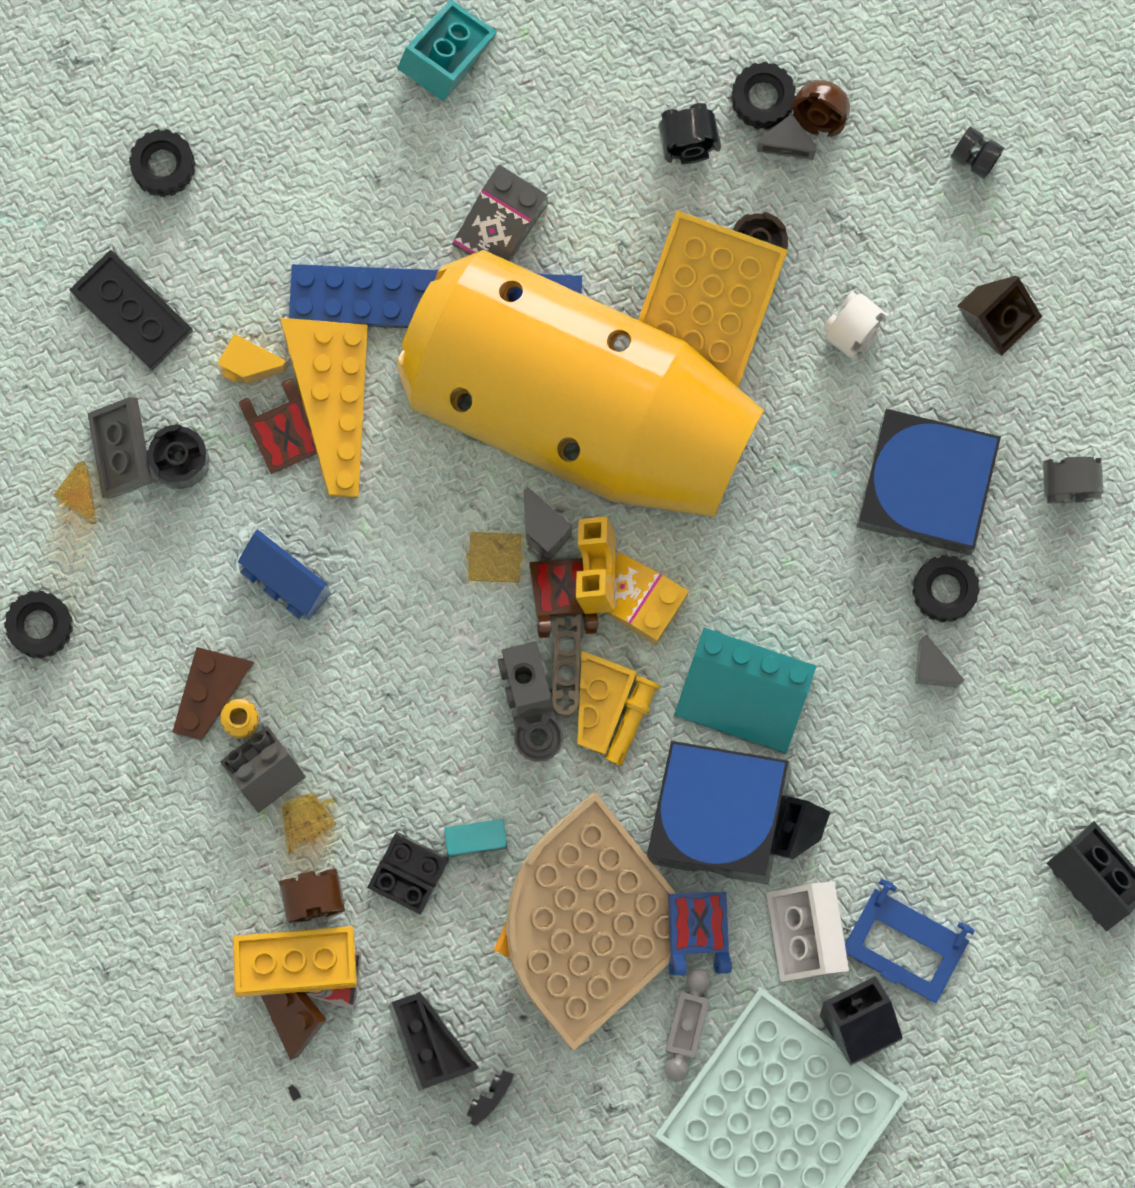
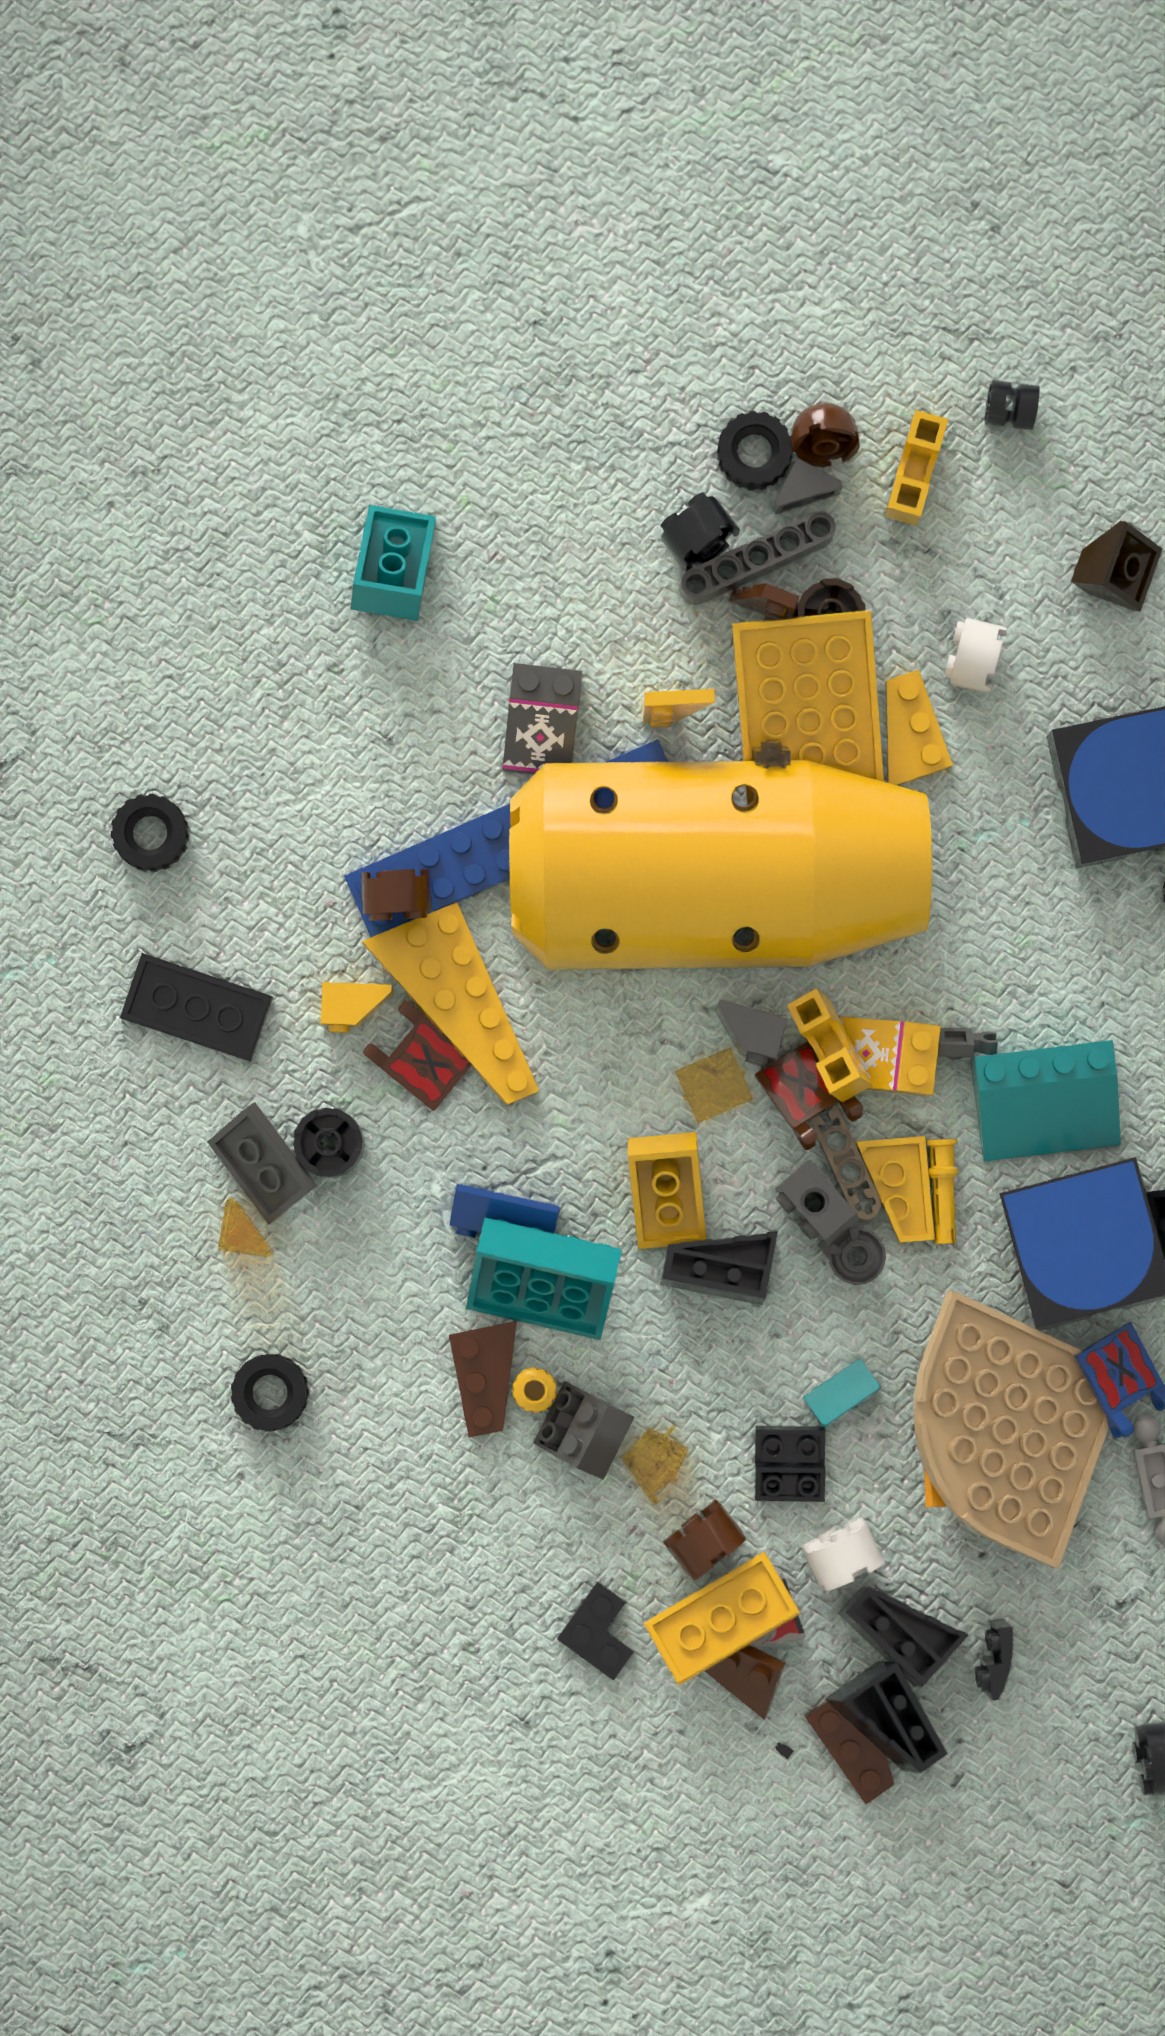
camera: 25 degrees left, 5 degrees up
none -> reddish brown brick [361,869,432,921]
none -> teal slope [466,1218,622,1340]
none -> black plate [557,1581,634,1681]
none -> yellow slope [627,1132,707,1249]
none -> yellow wing [642,689,715,728]
none -> black wedge [660,1231,778,1305]
none -> dark grey beam [680,511,836,605]
none -> reddish brown wing [729,583,799,620]
none -> clear smoke plate [752,740,790,769]
none -> white brick [801,1517,885,1591]
none -> reddish brown wing [804,1700,895,1805]
none -> black wedge [825,1661,948,1773]
none -> yellow arch [884,410,949,526]
none -> yellow wing [885,670,953,786]
none -> dark grey plate [938,1028,998,1059]

